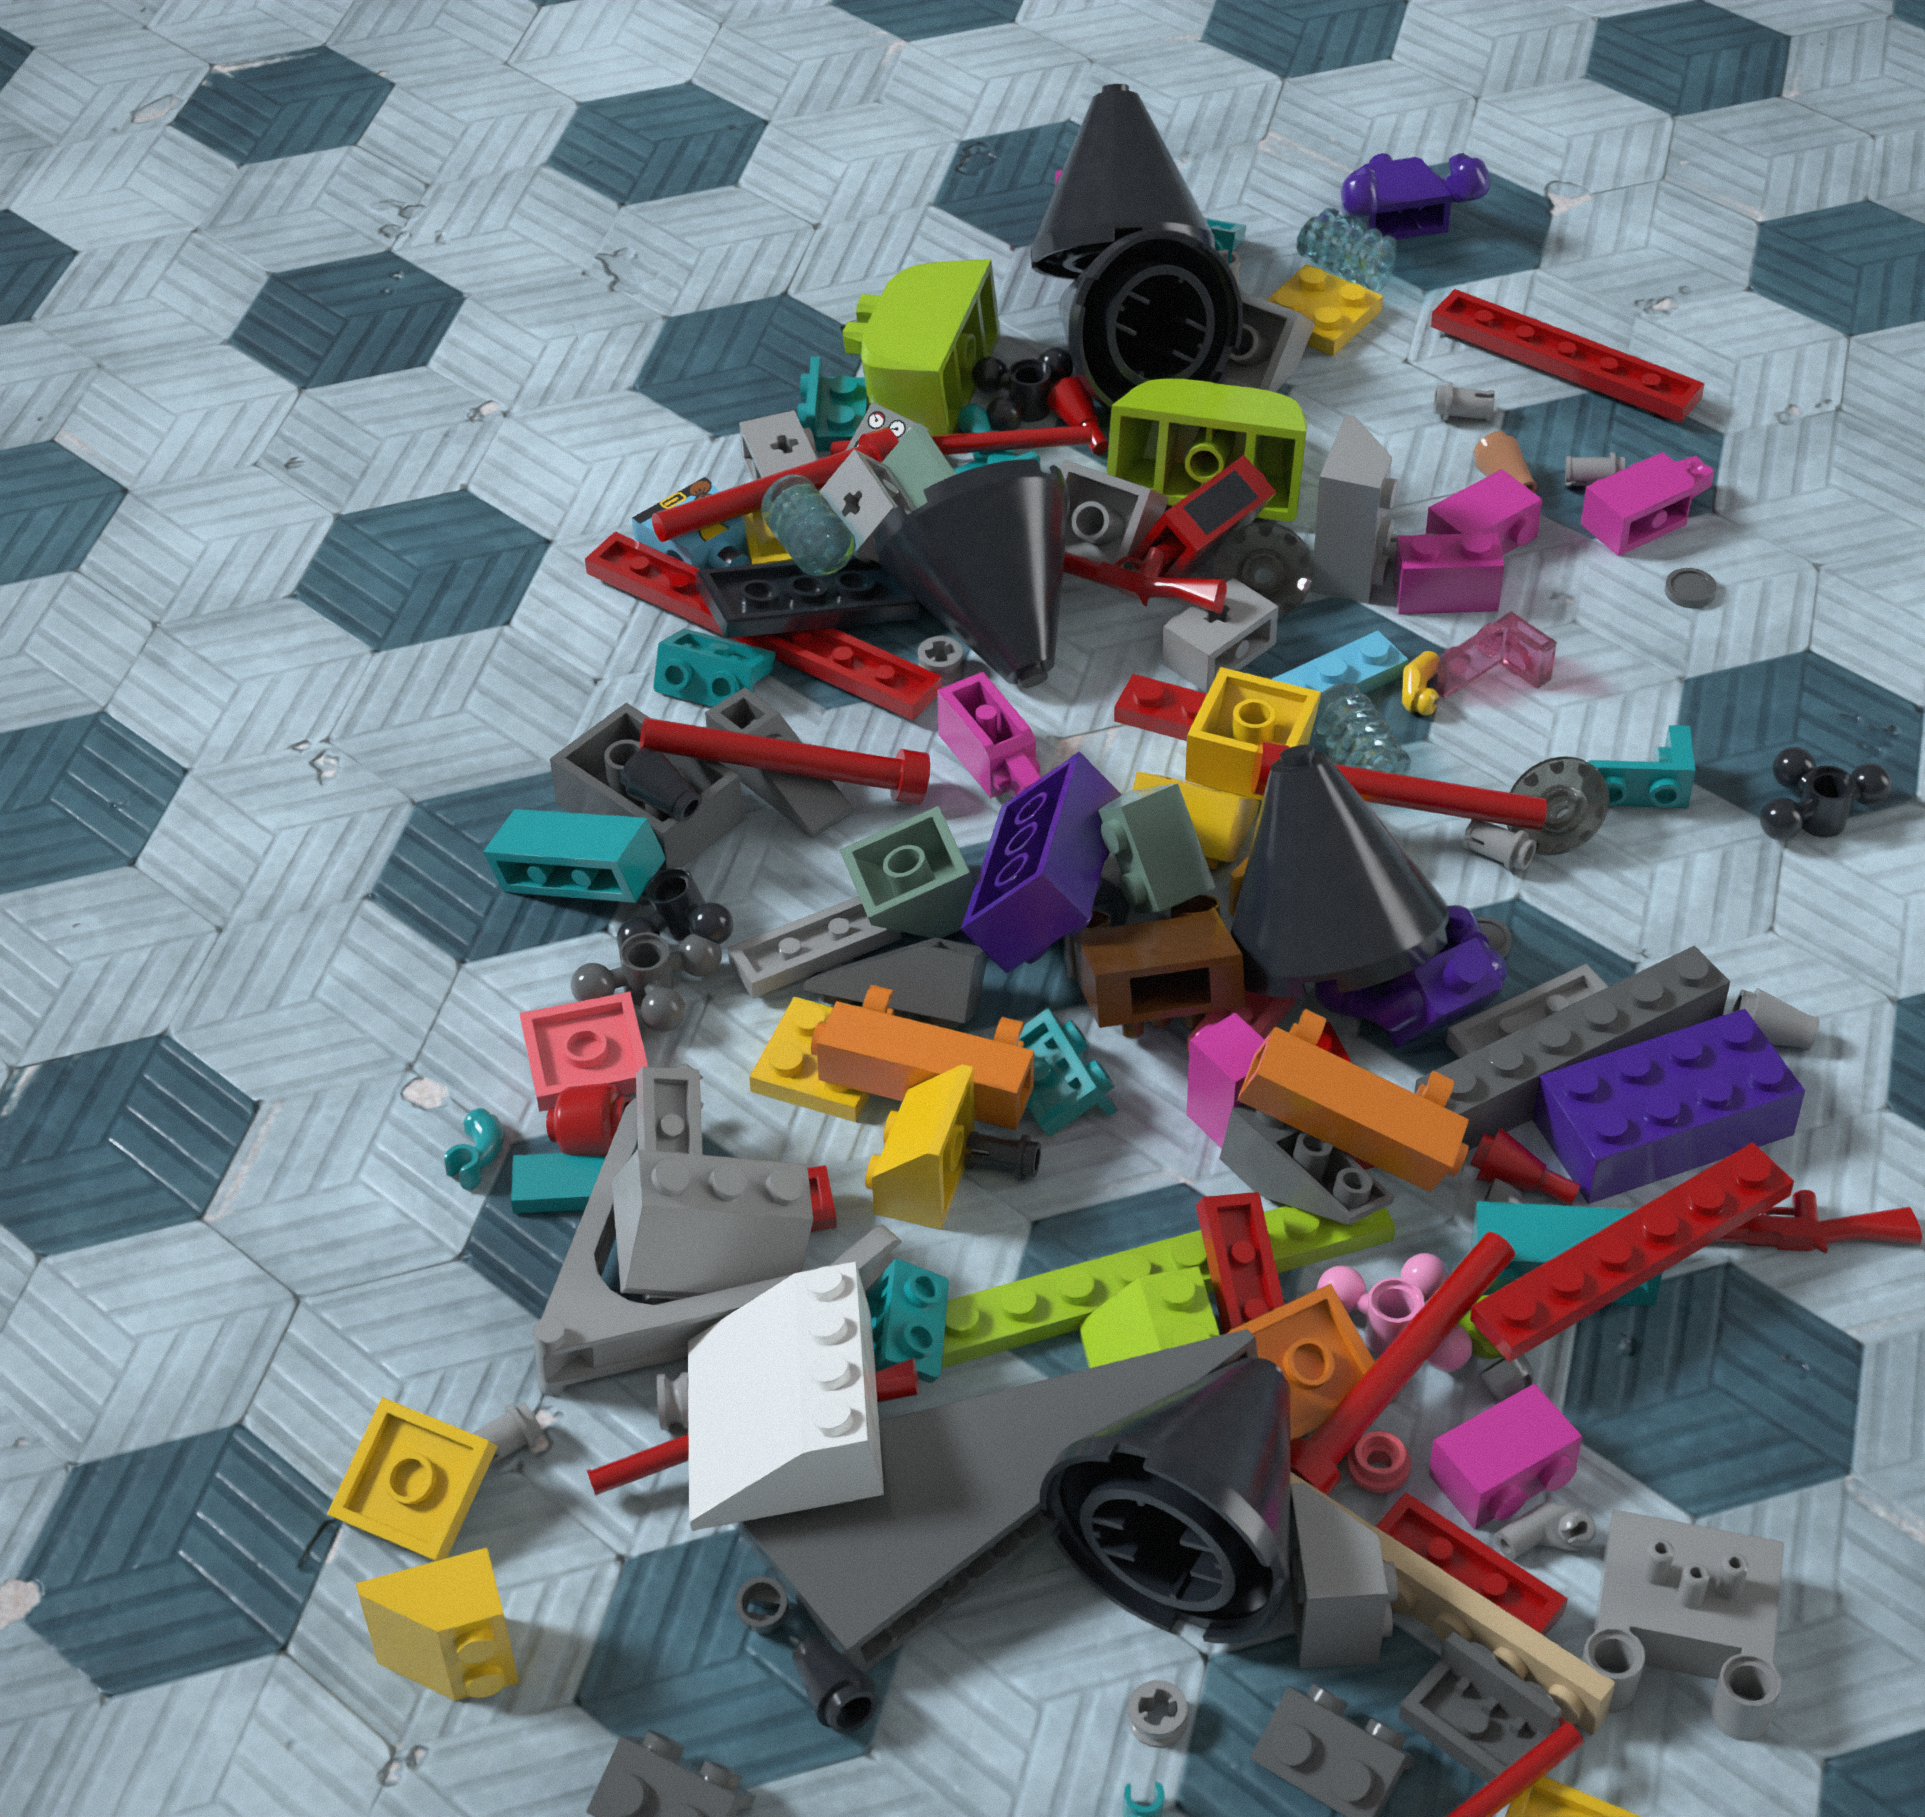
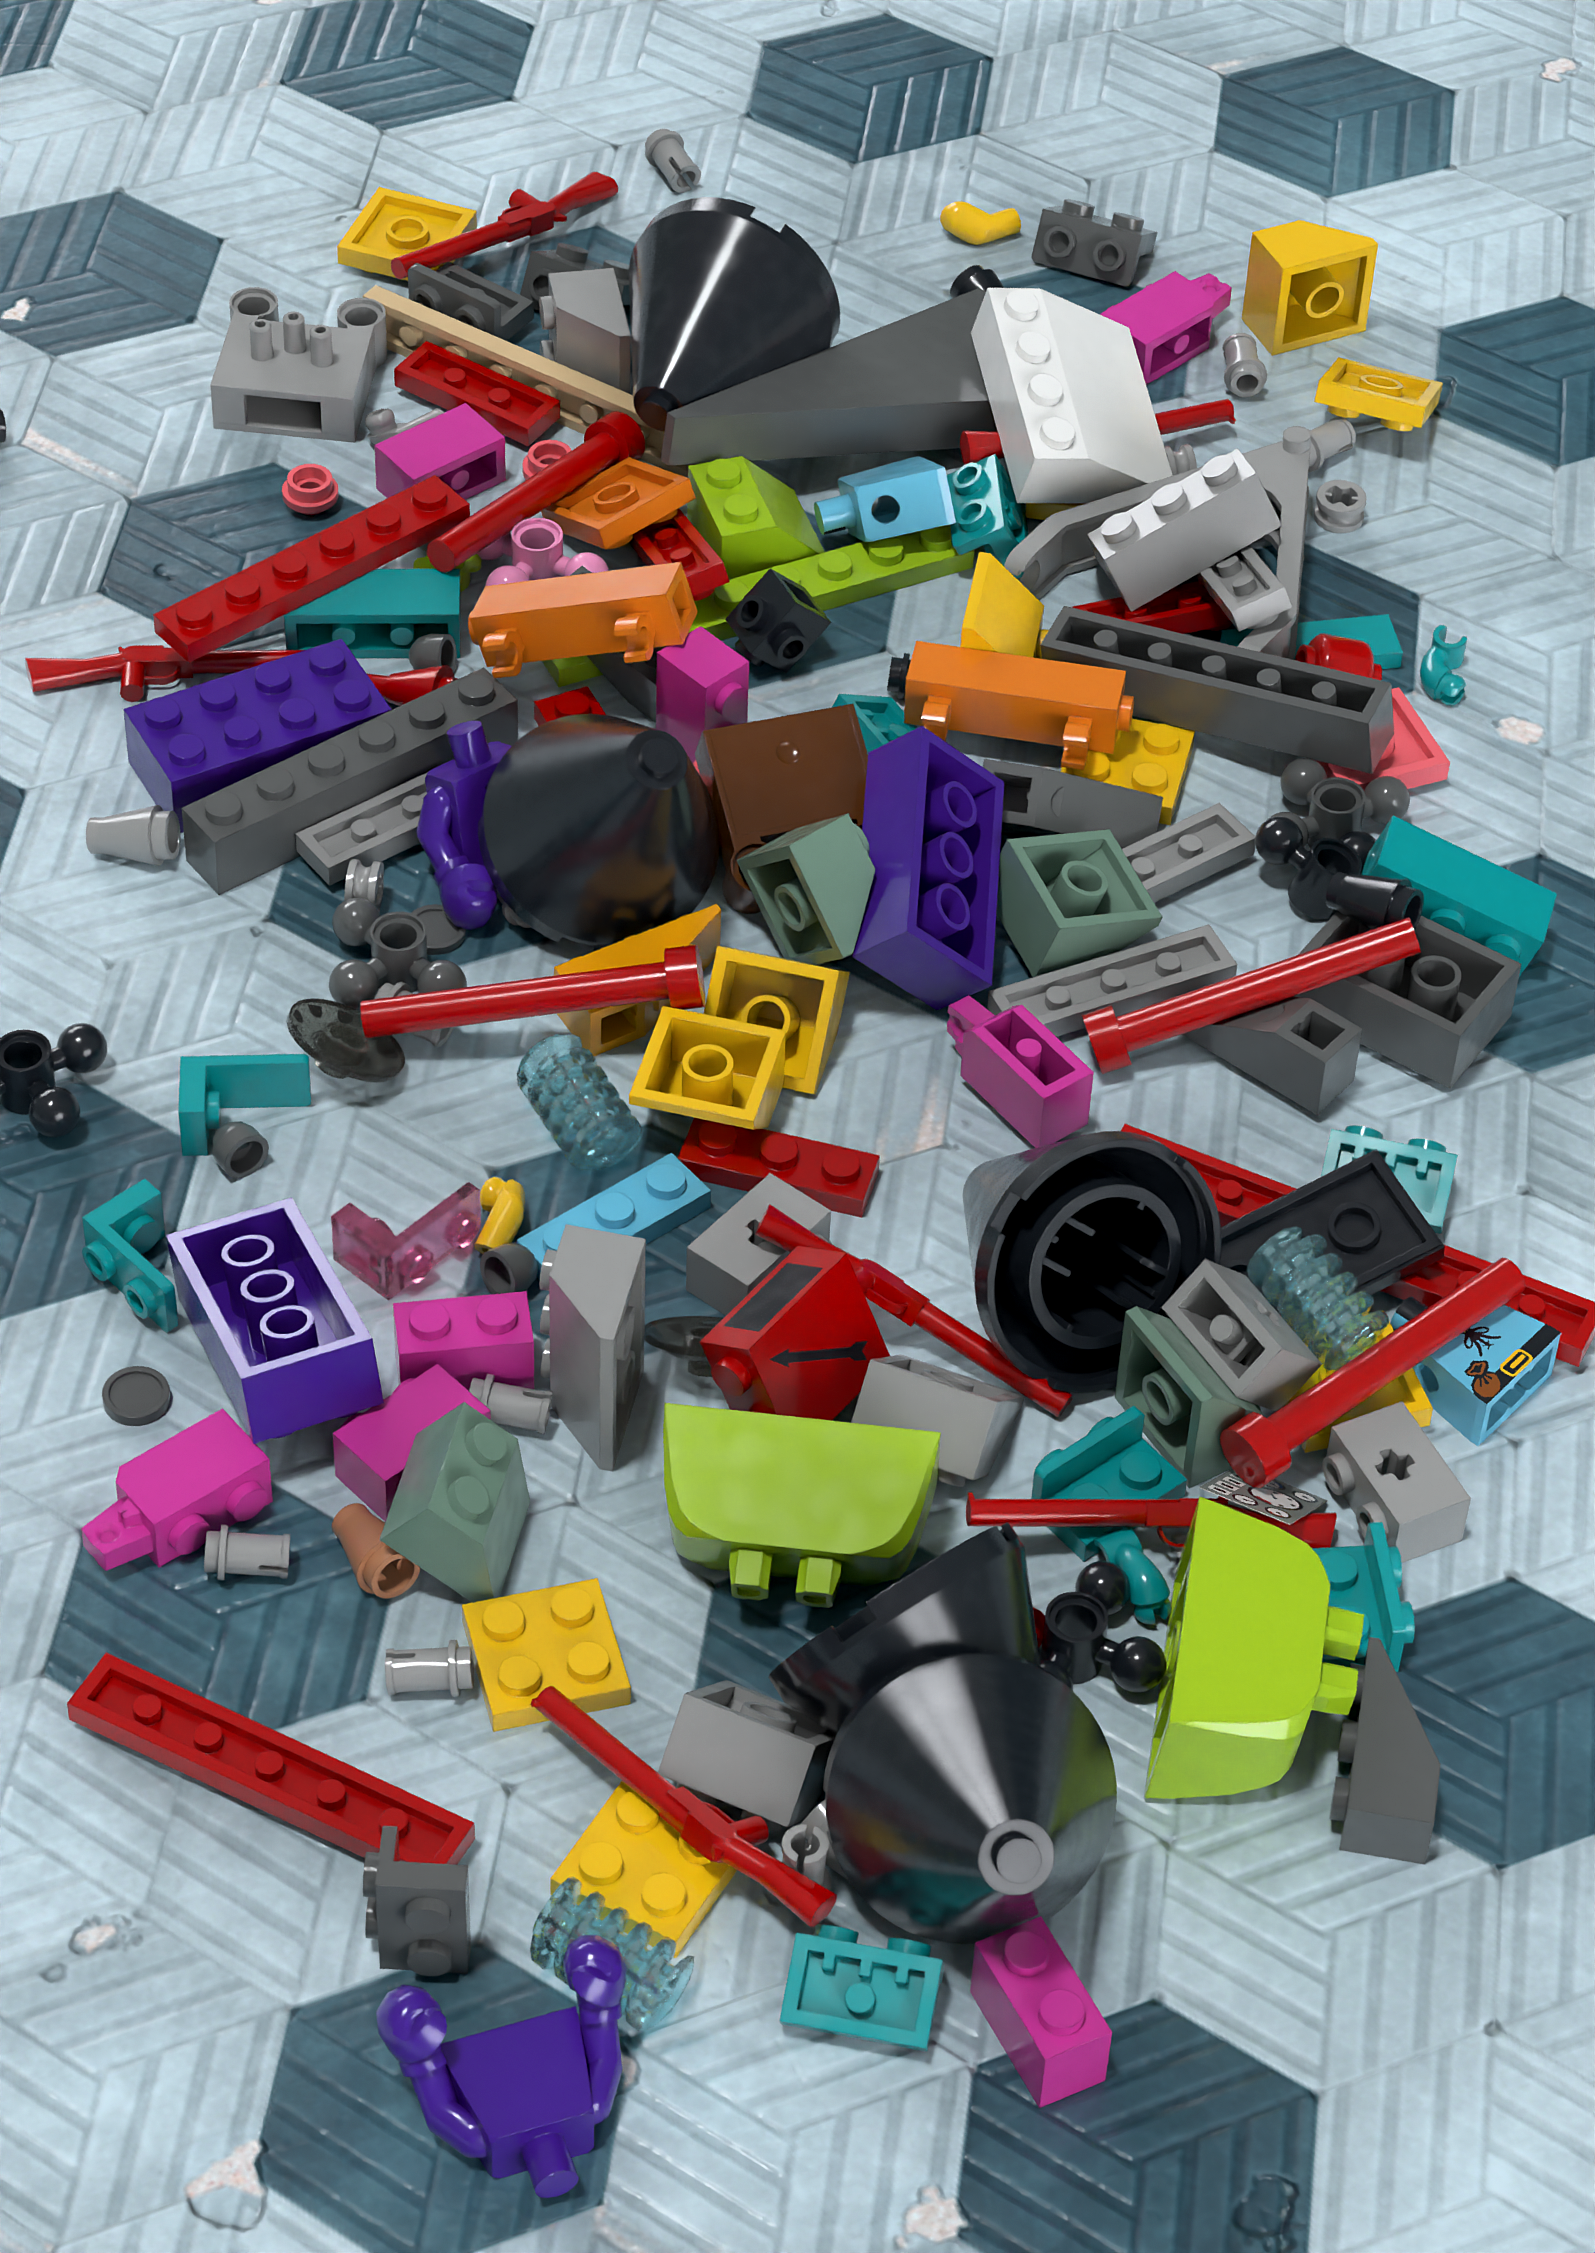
camera: 170 degrees right, 0 degrees up
none -> teal bracket [82,1179,178,1333]
none -> dark purple brick [166,1197,384,1444]
none -> dark grey hinge [212,1121,269,1178]
none -> coral plate [282,464,339,515]
none -> dark grey piece [329,898,467,1009]
none -> light grey bush [344,859,384,912]
none -> dark grey bracket [363,1826,471,1976]
none -> sand green slope [379,1402,530,1602]
none -> yellow plate [462,1578,631,1732]
none -> dark grey hinge [480,1243,538,1294]
none -> red piece [530,1686,837,1928]
none -> black brick [725,568,832,673]
none -> medium azure torso [814,456,956,542]
none -> light grey plate [987,924,1238,1037]
none -> dark grey brick [1040,606,1394,774]
none -> dark pink hinge [1100,271,1232,385]
none -> light grey pin [1222,333,1267,397]
none -> light grey bush [1314,480,1367,533]
none -> dark grey slope [1329,1637,1441,1864]

